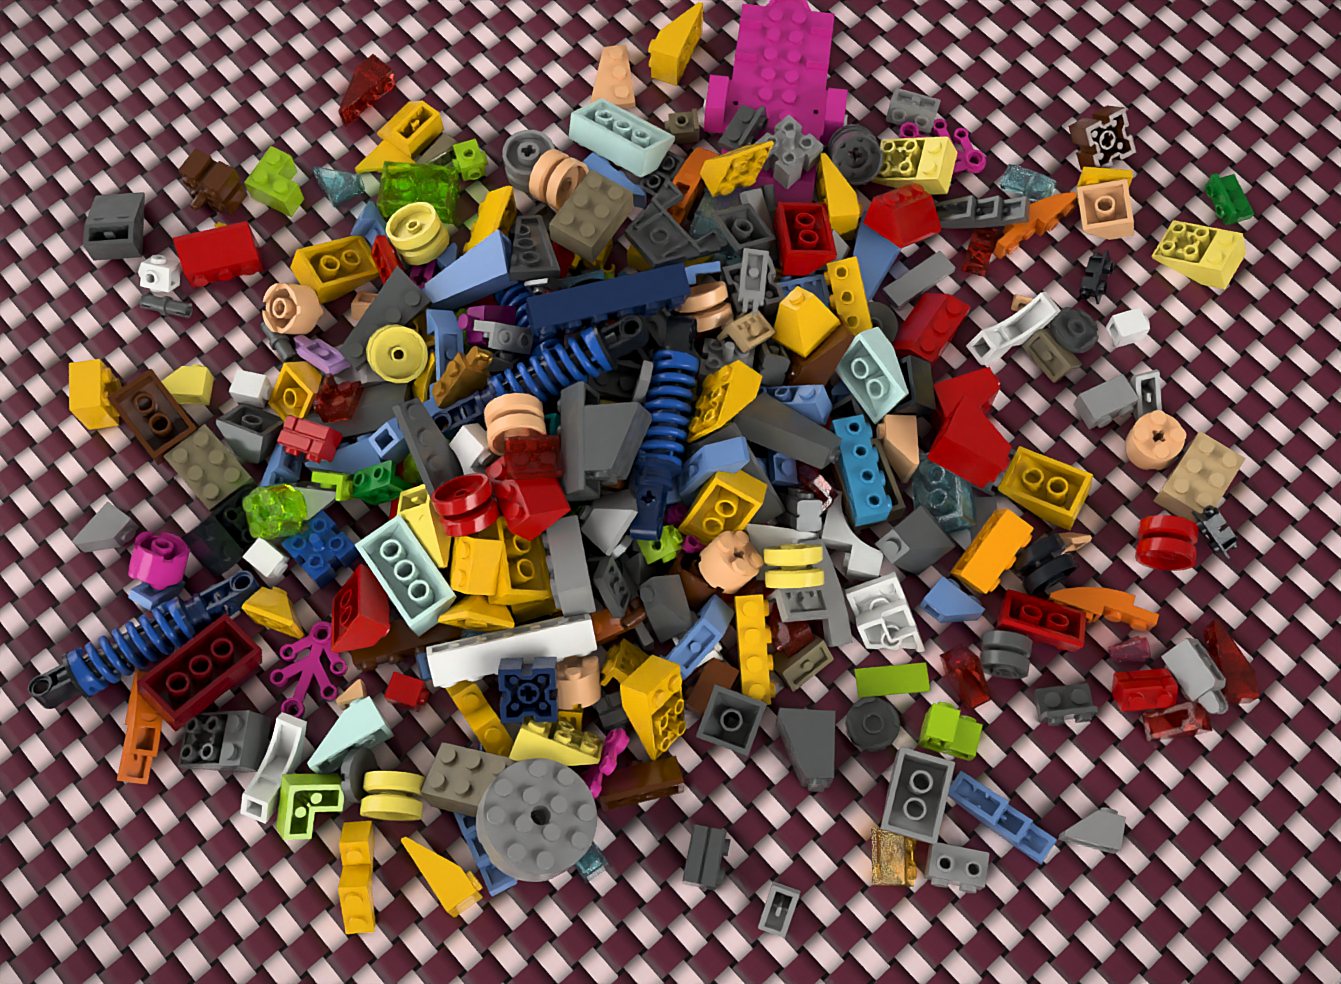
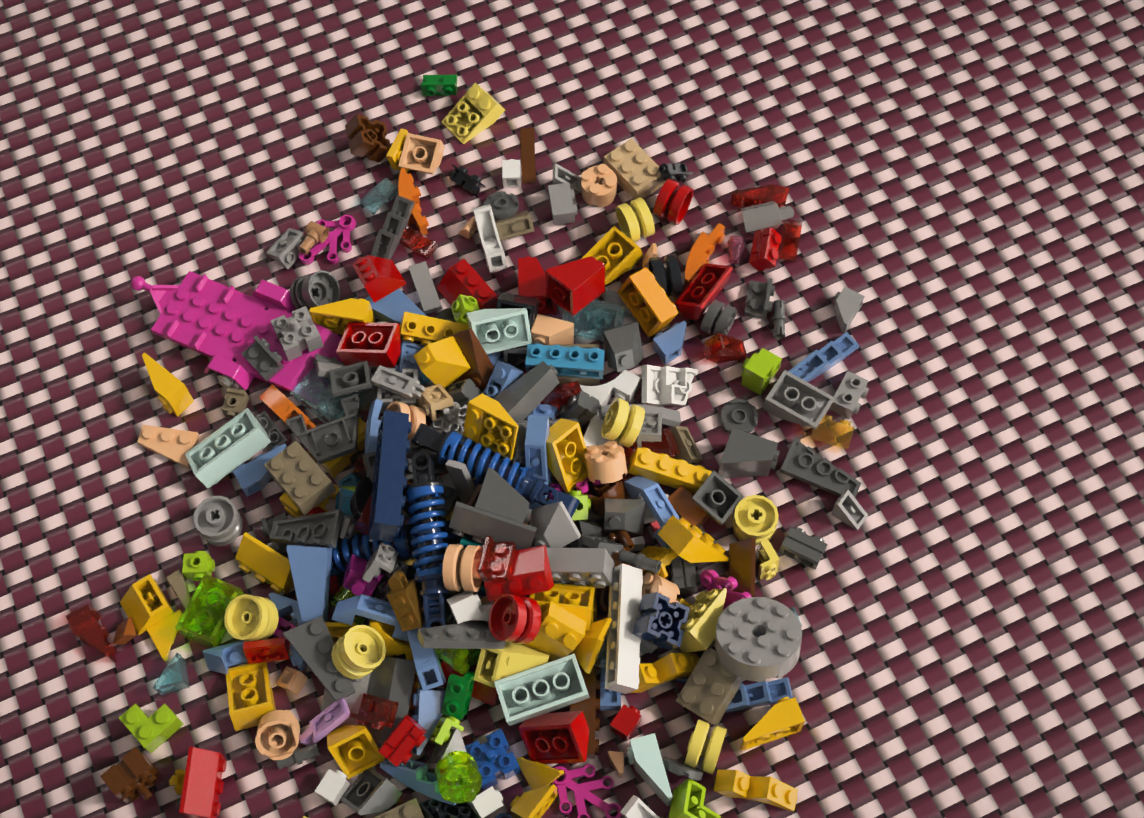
camera: 70 degrees left, 5 degrees down
light nougat wheel [529,149,589,211] -> none
yellow slope [700,141,774,197] -> none
lime sticker [854,662,930,698] -> none
light yellow slope [871,137,958,195] -> none
none -> dark orange slope [113,617,136,645]
none -> medium nougat pin [298,221,329,255]
none -> lime brick [451,294,480,325]
none -> yellow tile [516,757,564,790]
none -> reddish brown sticker [520,128,536,184]
none -> light yellow wheel [616,197,655,242]
none -> dark grey pin [619,549,661,574]
none -> light yellow wheel [732,495,779,546]
none -> light yellow bracket [758,539,780,580]
none -> dark grey pin [772,300,787,339]
none -> dark grey wing [780,437,861,498]

